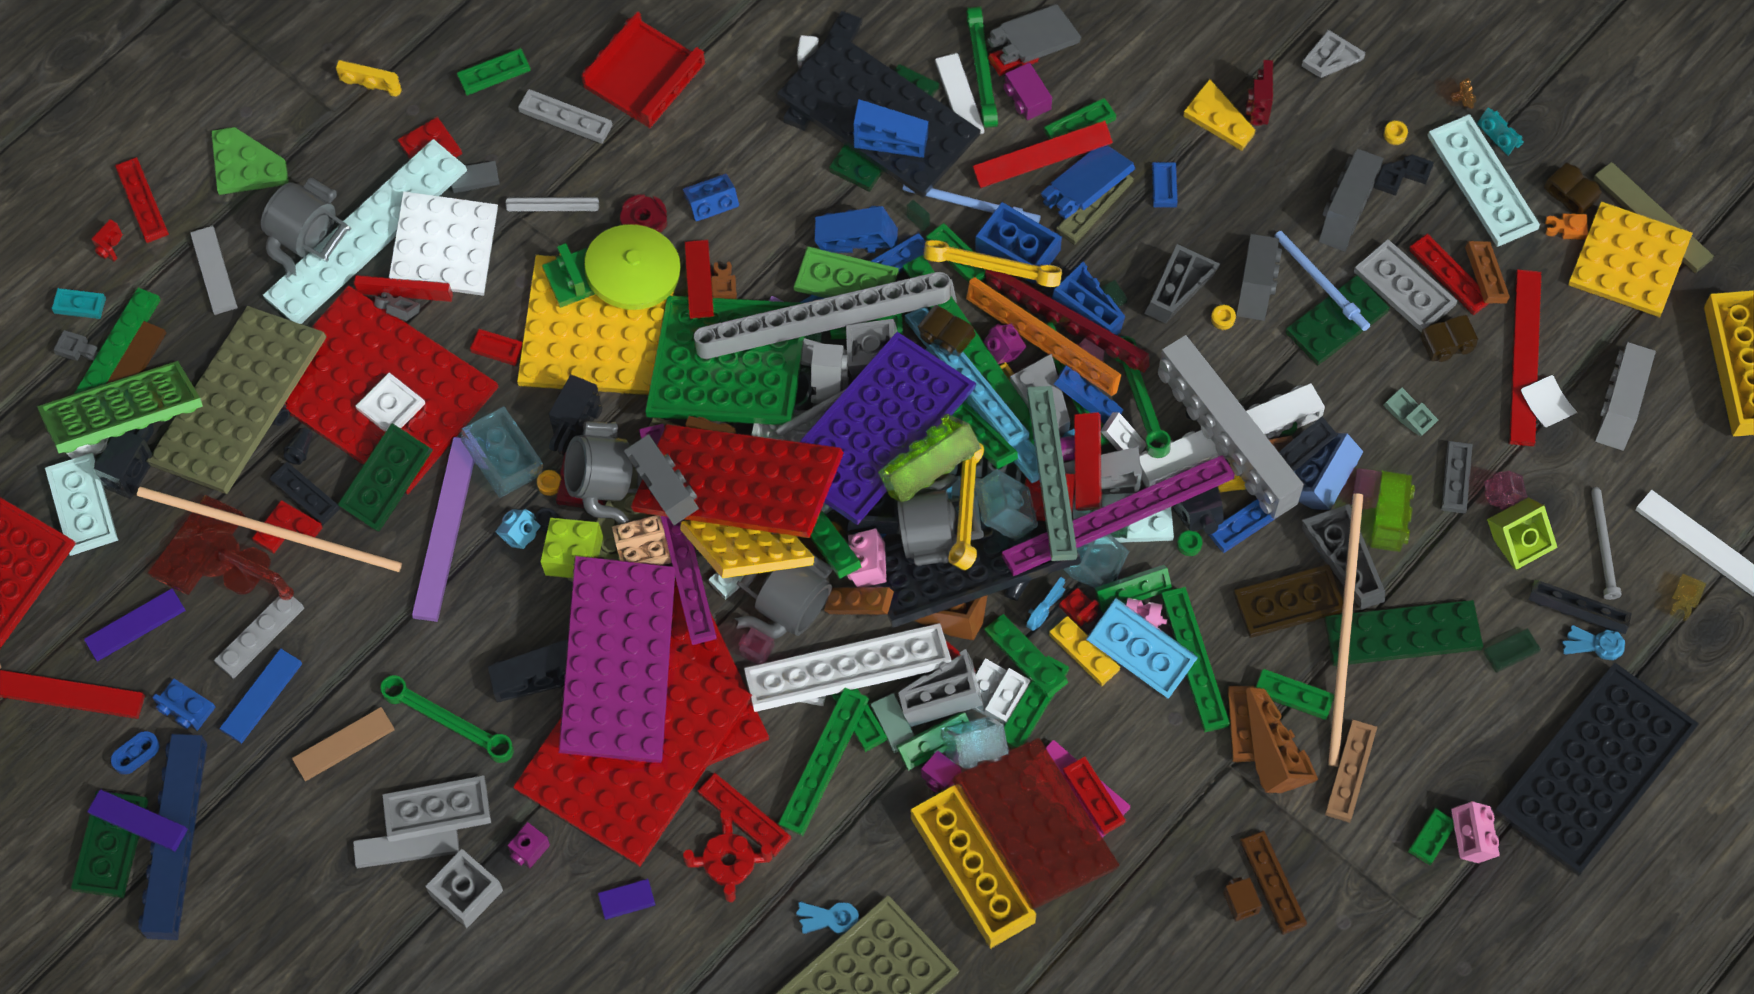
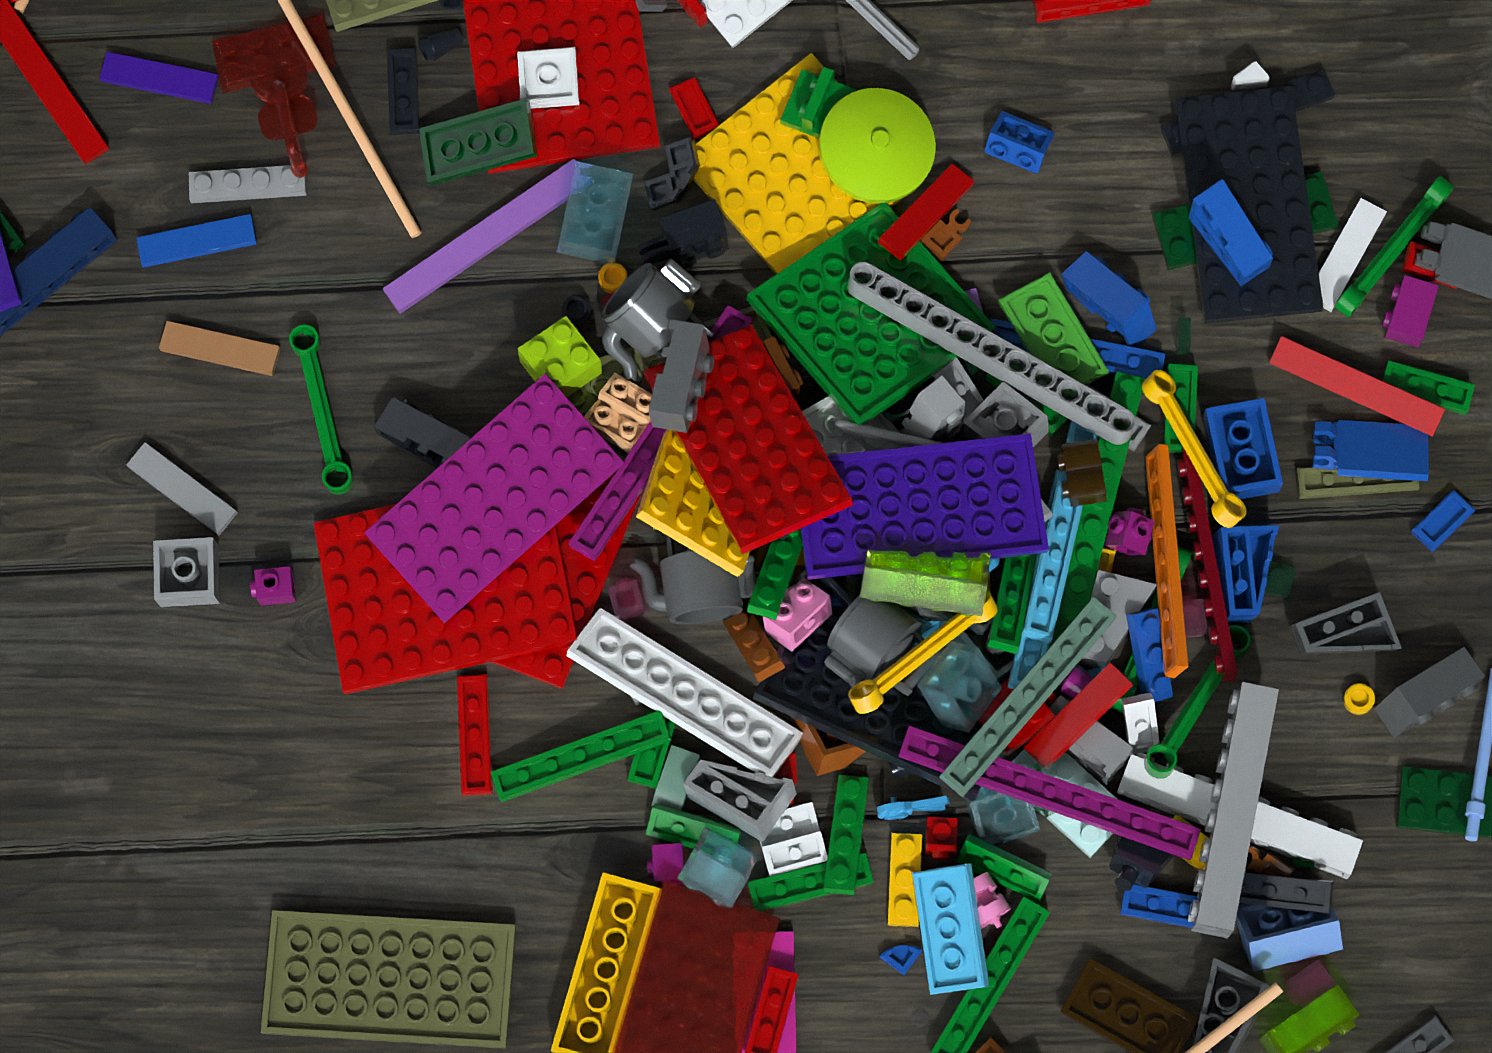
camera: 50 degrees right, 10 degrees up
blue plate [111,731,160,775] -> none
blue bracket [152,679,216,731] -> none
red plate [252,500,323,554] -> none
light grey plate [383,776,491,842] -> none
medium azure brick [495,509,540,549] -> none
dark purple tile [598,879,655,920] -> none
dark red plate [620,194,667,233] -> none
red plate [683,810,773,902] -> none
dark azure piece [796,902,859,935] -> none
light blue bar [903,186,1041,223] -> none
green tile [1177,530,1203,556] -> none
sand green slope [1383,388,1438,437] -> none
none -> black tile [644,137,700,211]
none -> blue tile [879,945,922,976]

